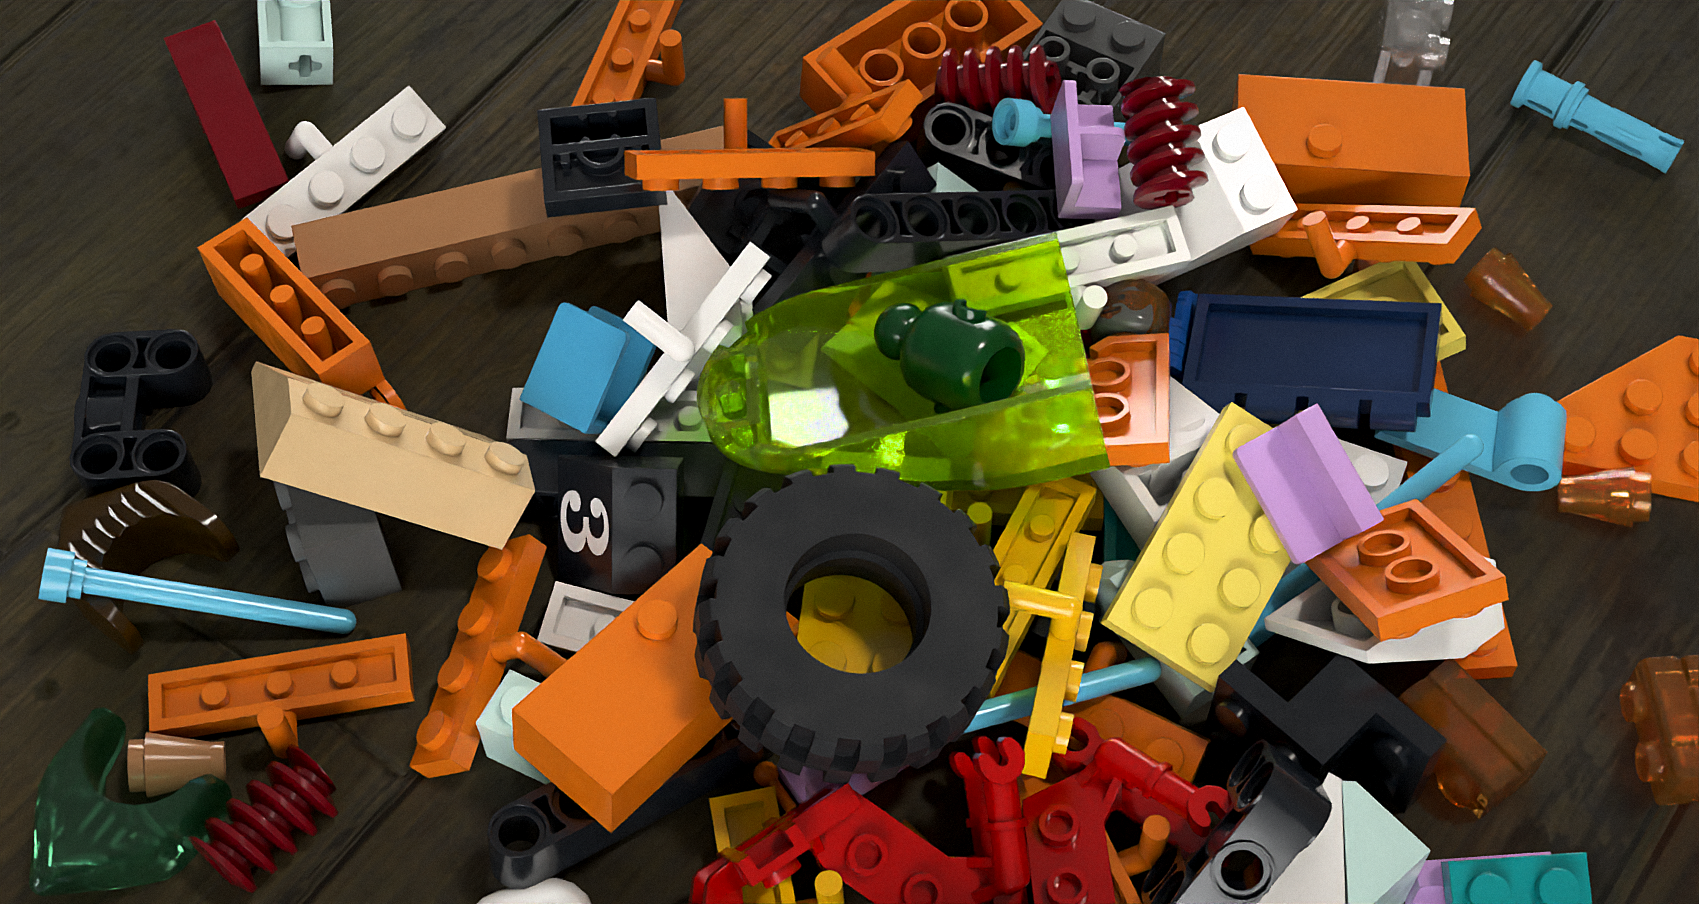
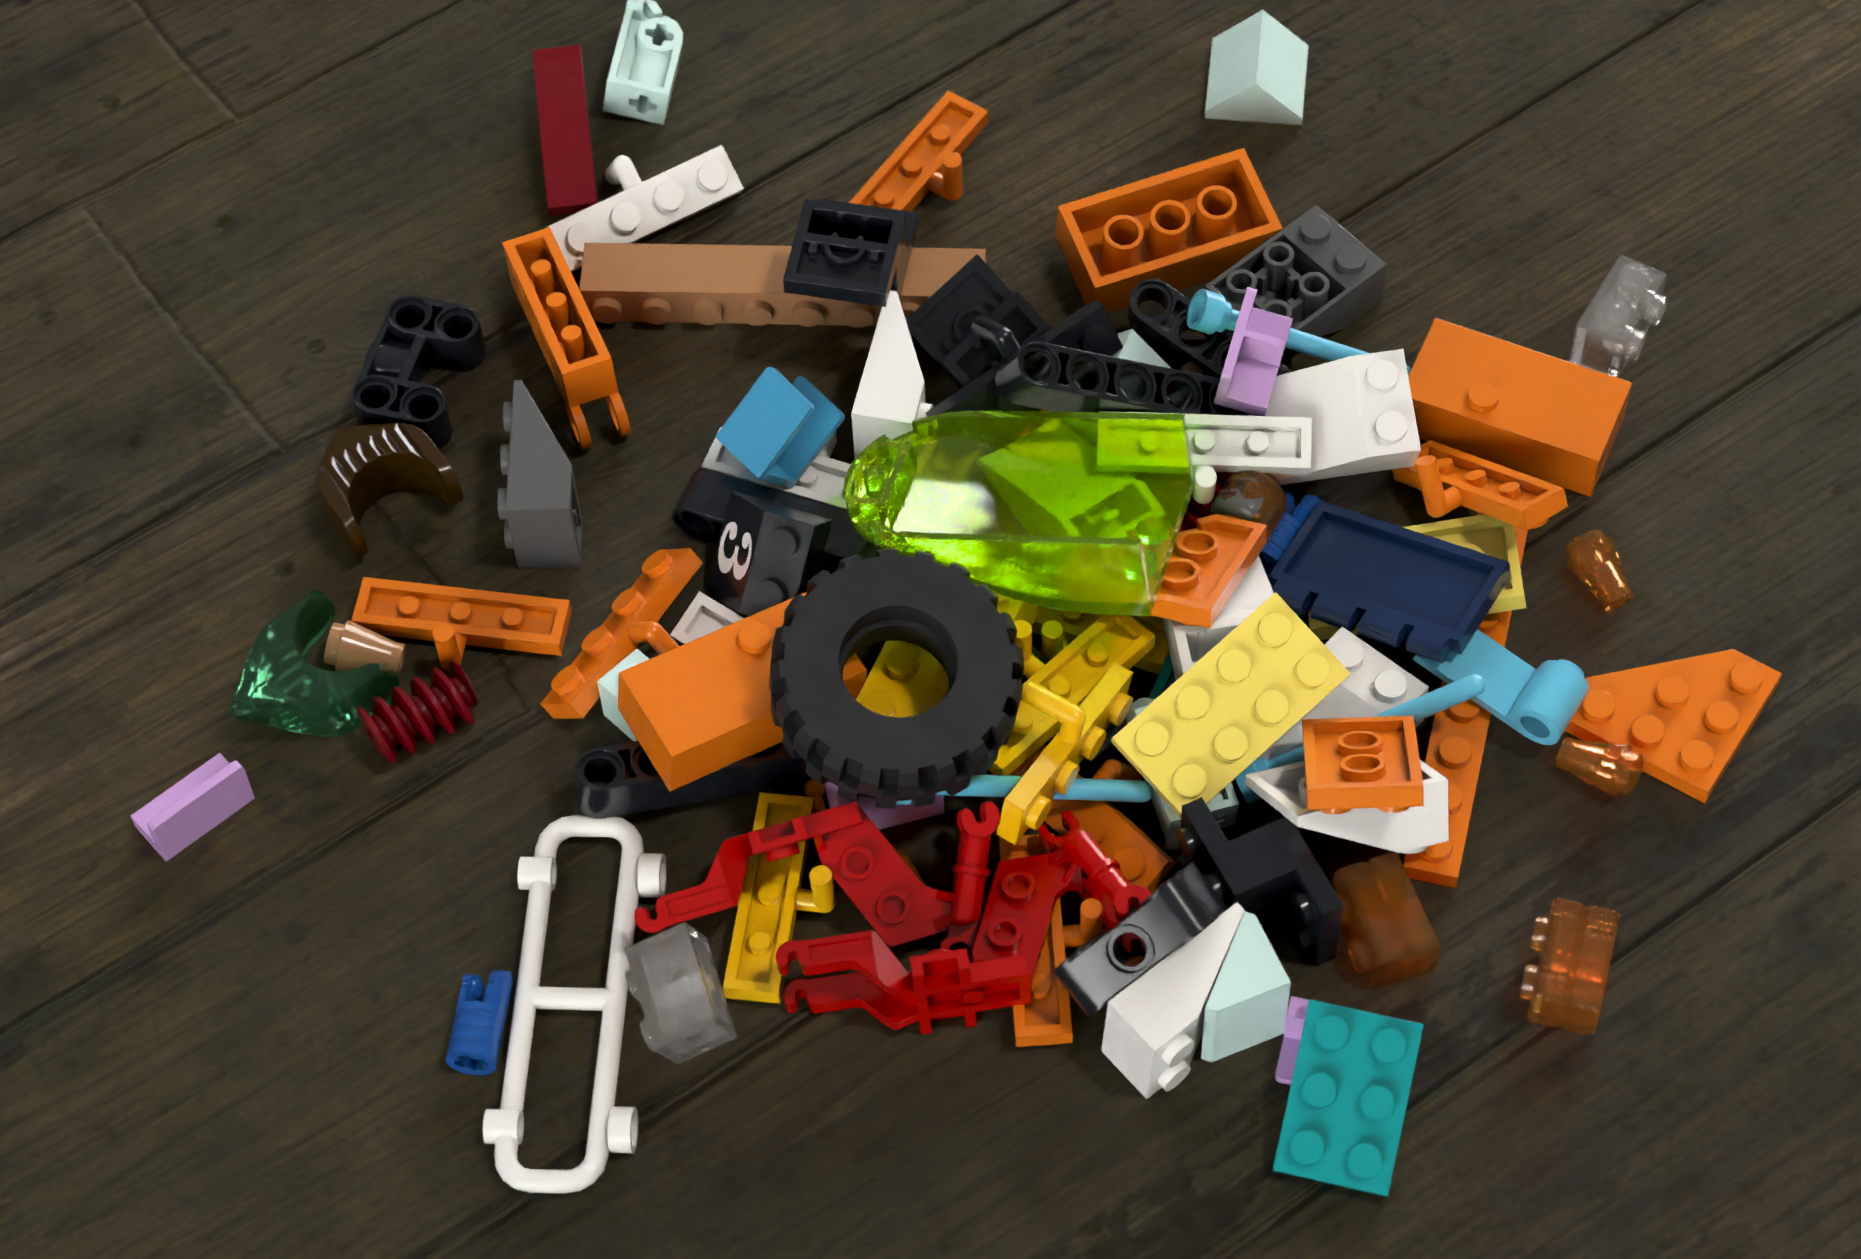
camera: 20 degrees right, 0 degrees up
medium azure piece [38,548,357,634] -> none
tan slope [251,361,535,550] -> none
white plate [595,242,772,457] -> none
orange plate [624,98,875,191] -> none
orange plate [768,46,924,149] -> none
dark green piece [874,299,1025,420] -> none
dark red piece [934,44,1062,117] -> none
dark red piece [1118,76,1209,210] -> none
lavender panel [1232,403,1384,565] -> none
medium azure pin [1510,60,1684,174] -> none

